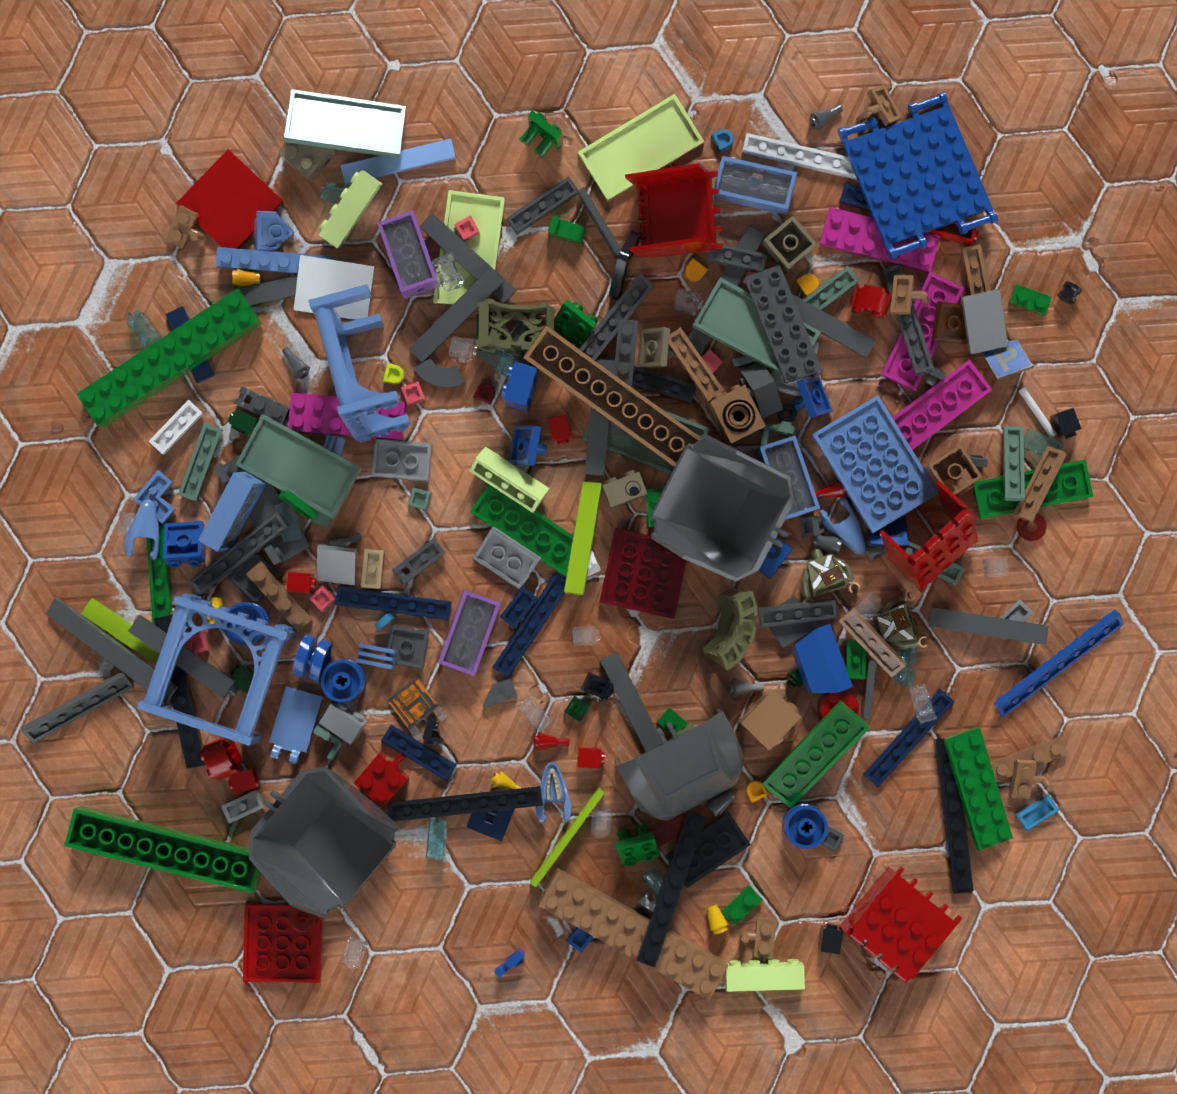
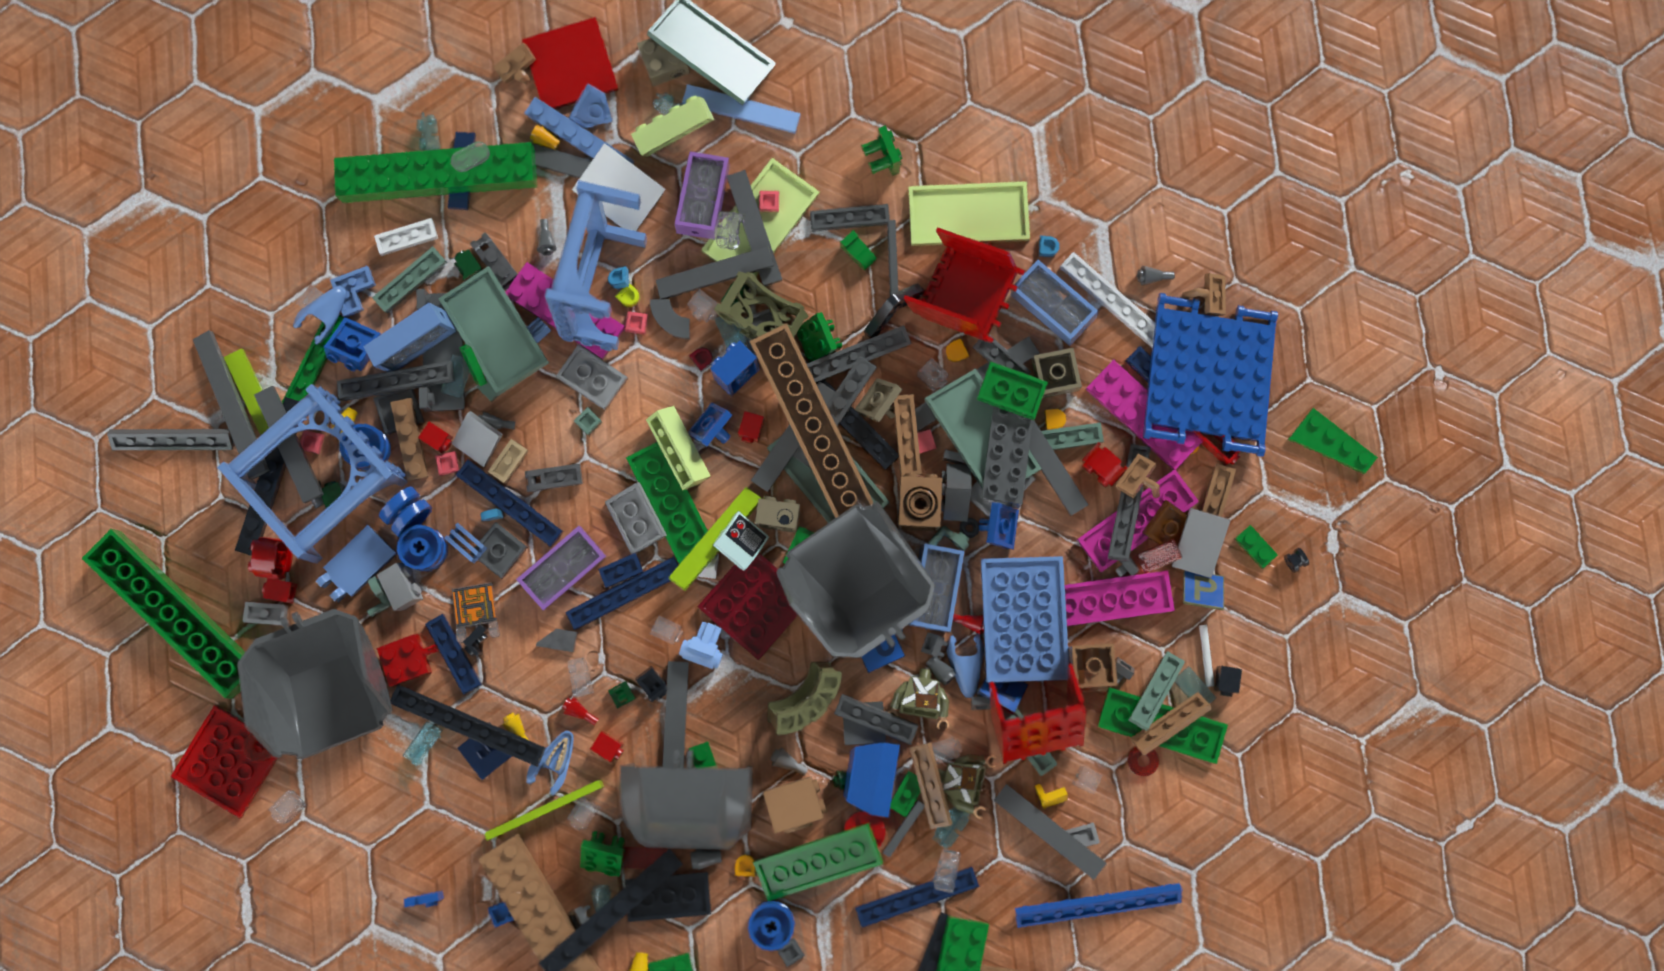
camera: 30 degrees right, 5 degrees down
none -> clear tile [451,142,490,172]
none -> dark azure tile [608,266,629,289]
none -> light blue piece [679,622,723,669]
none -> slope [713,511,769,571]
none -> green tile [977,361,1048,420]
none -> yellow tile [1034,784,1068,809]
none -> clear red tile [1136,539,1183,574]
none -> green wing [1287,408,1378,474]

